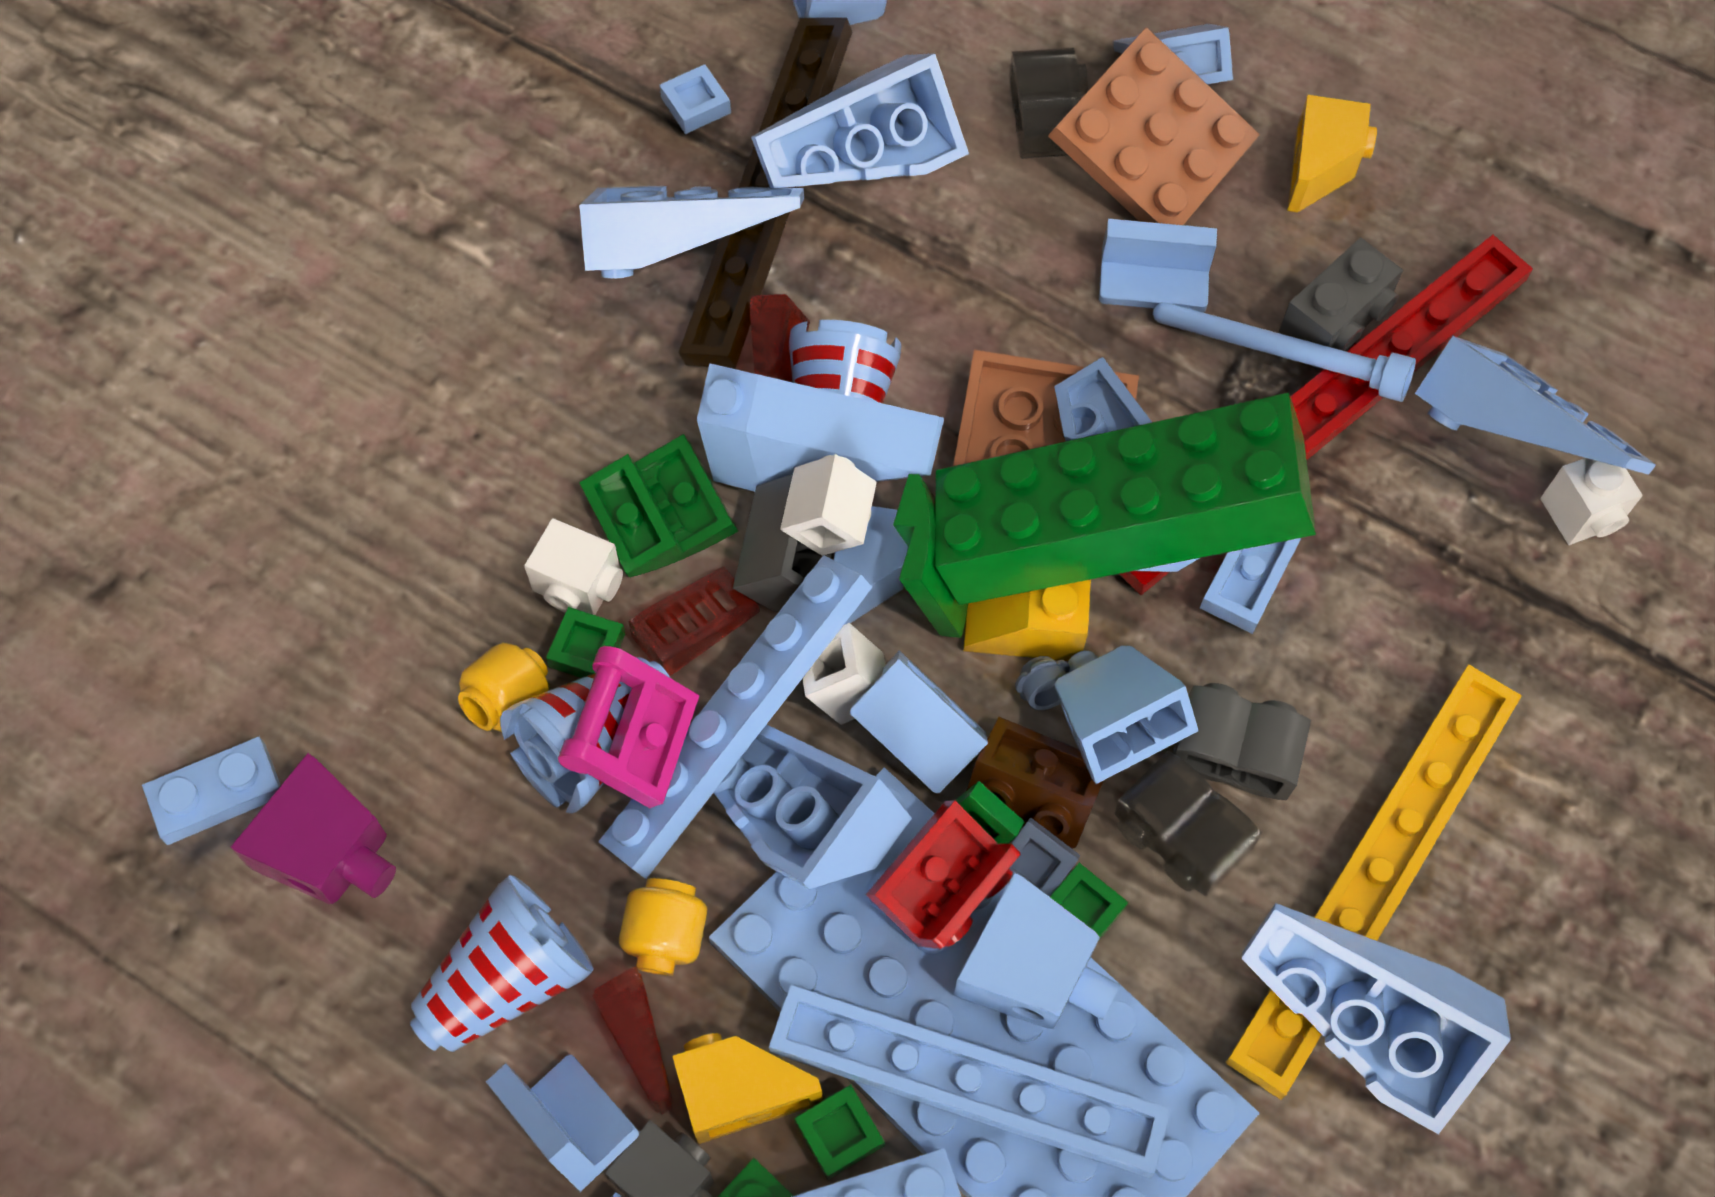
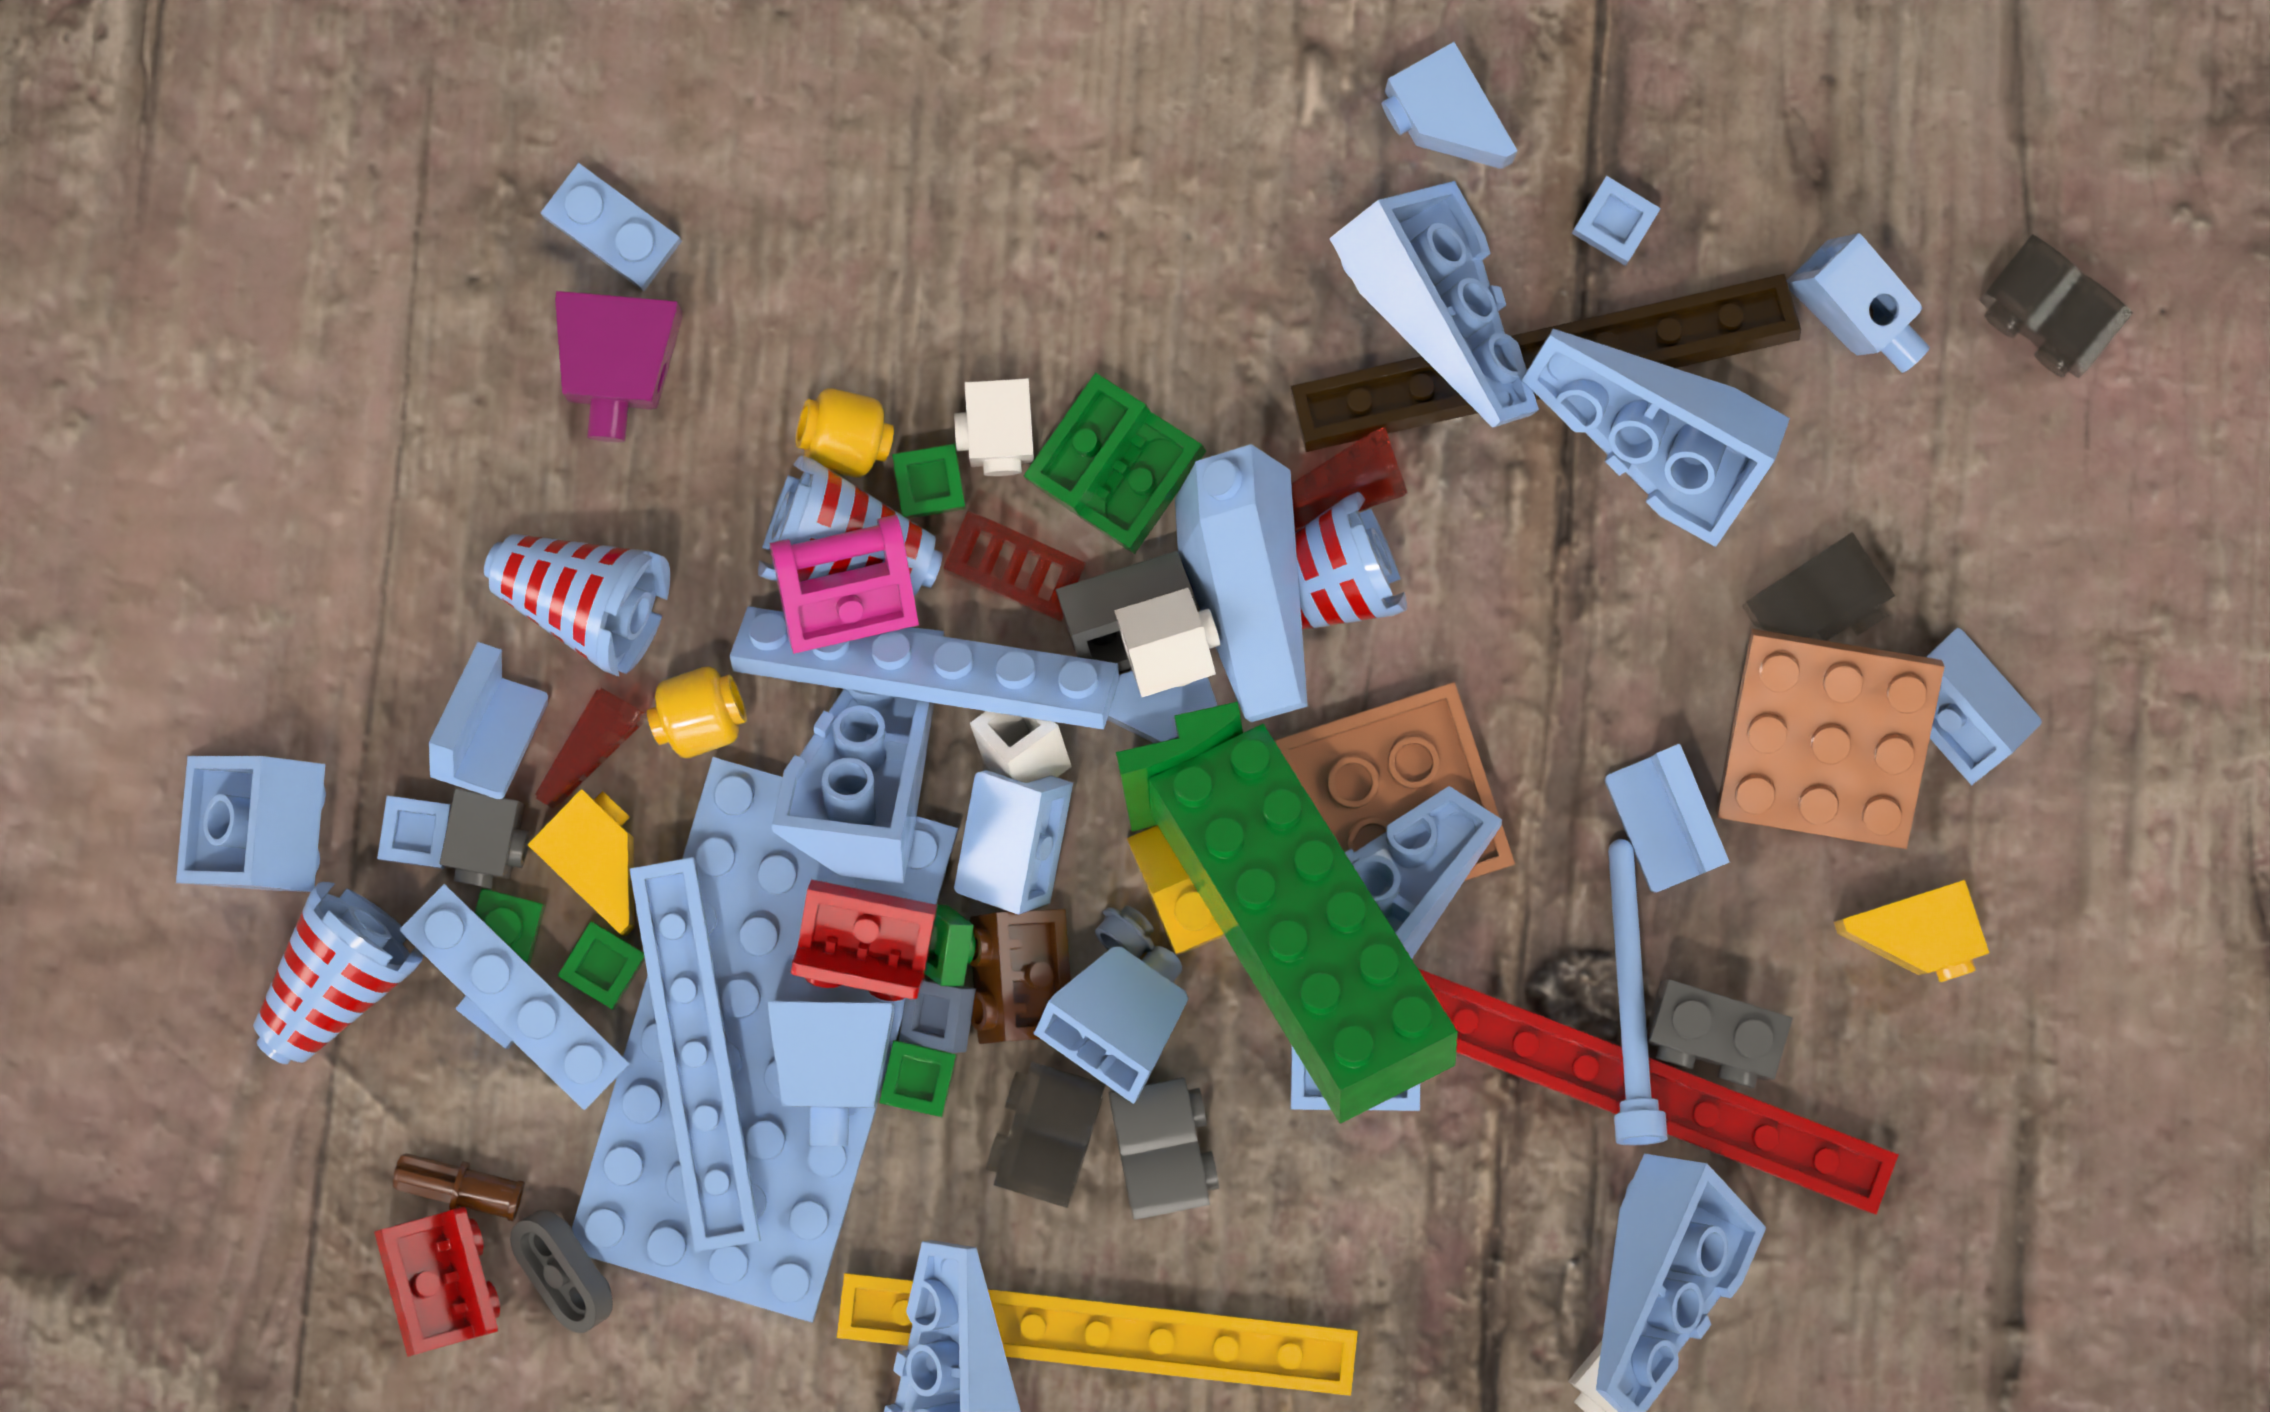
camera: 60 degrees right, 20 degrees up
none -> light blue slope [1382,42,1518,169]

